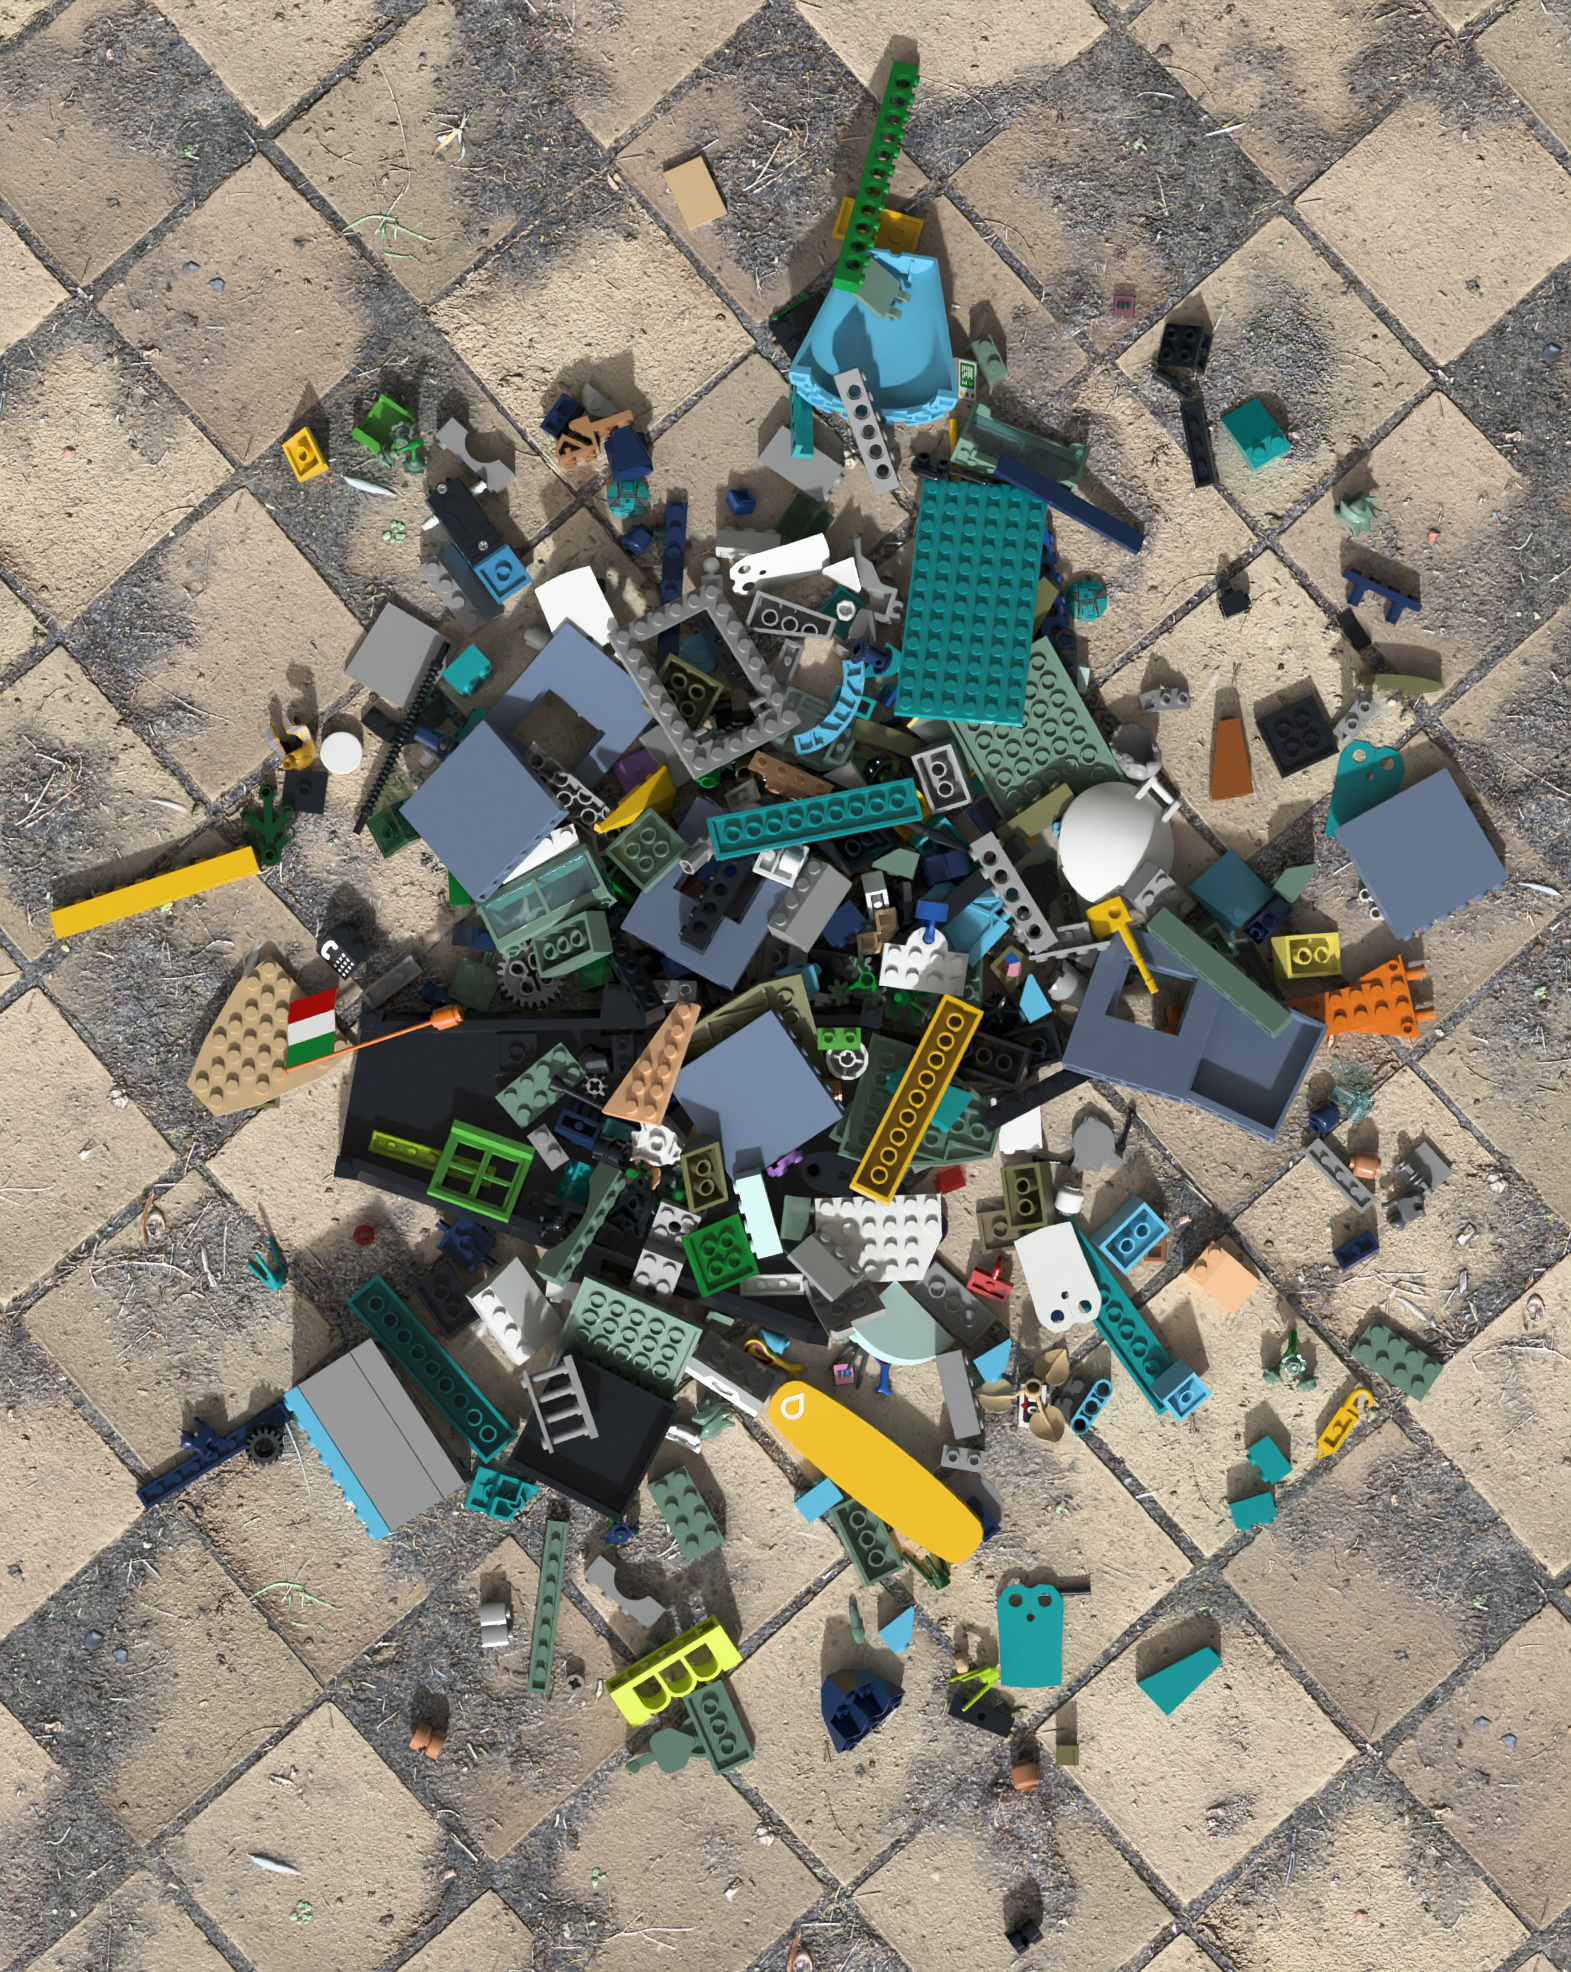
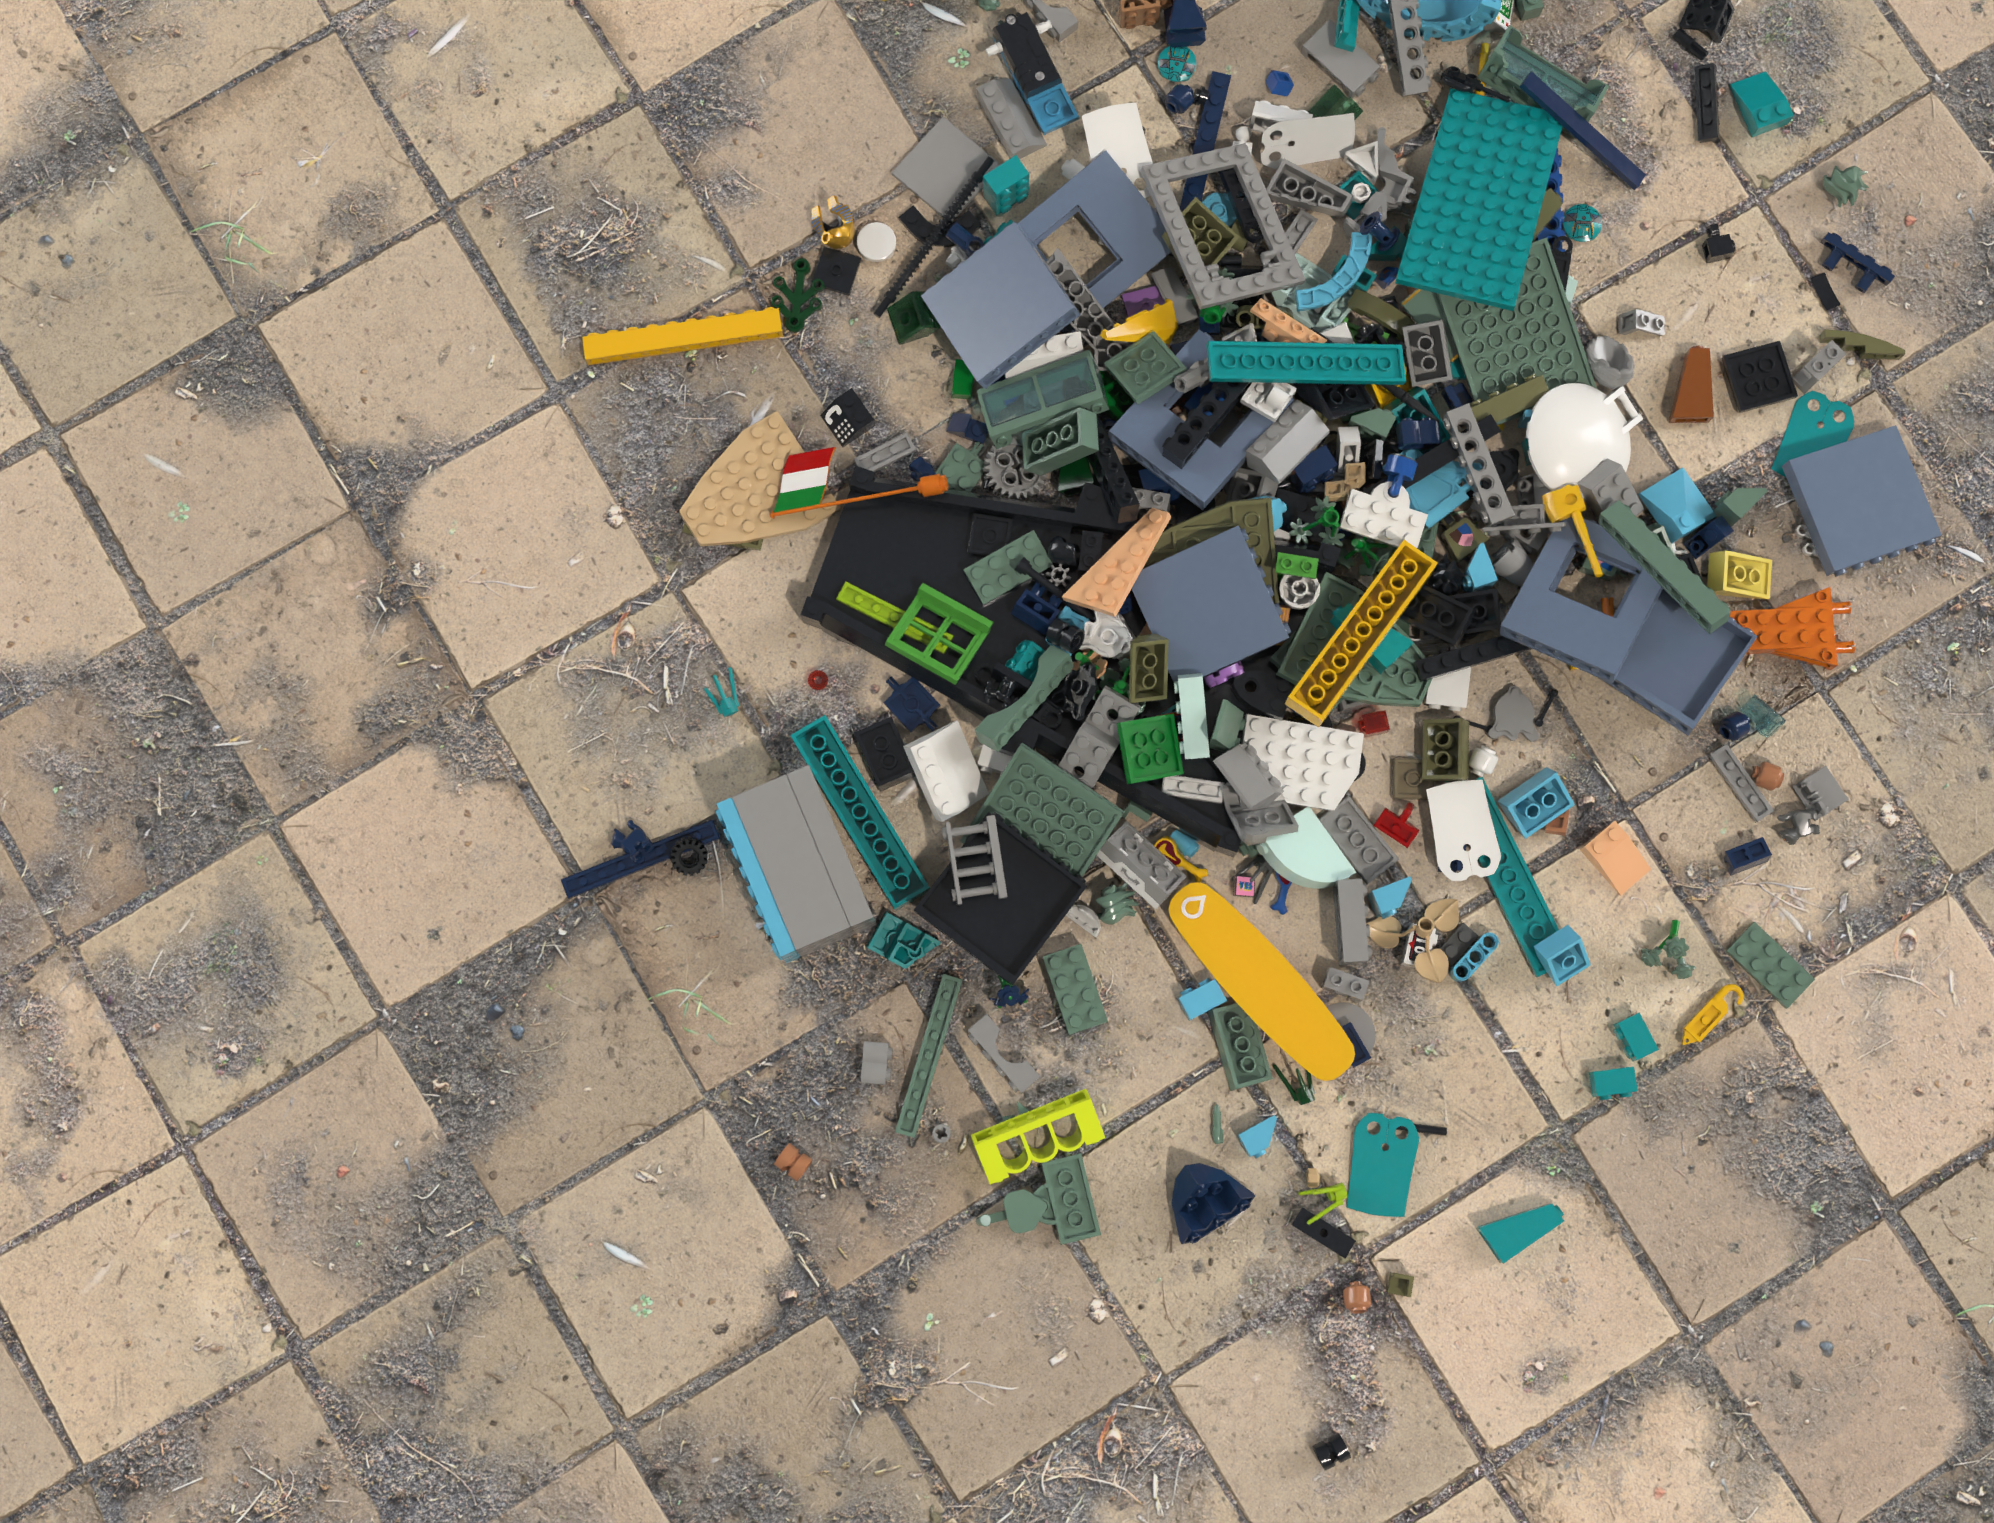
camera: 10 degrees right, 5 degrees down
light grey brick [527,1124,570,1172] -> none

